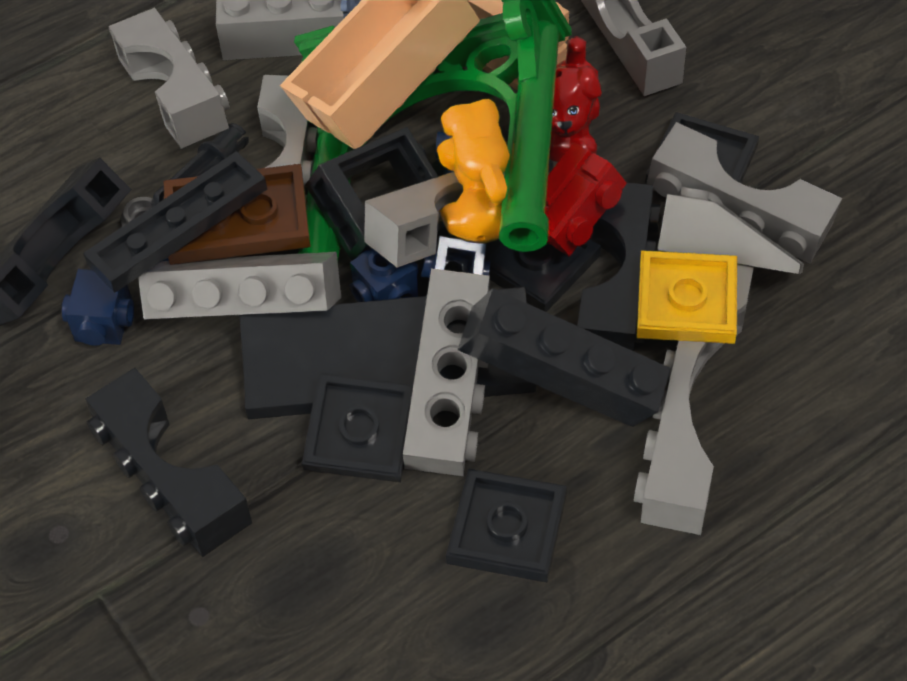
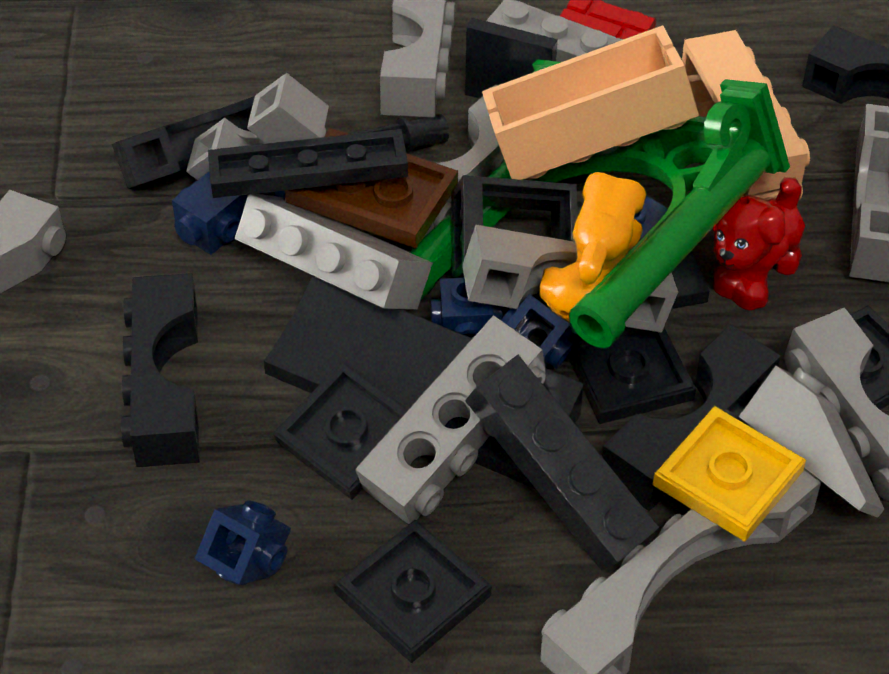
camera: 30 degrees right, 5 degrees down
red brick [545,142,627,256] -> none
none -> light grey arch [186,73,329,180]
none -> dark blue brick [194,501,291,585]
none -> black tile [465,18,558,99]

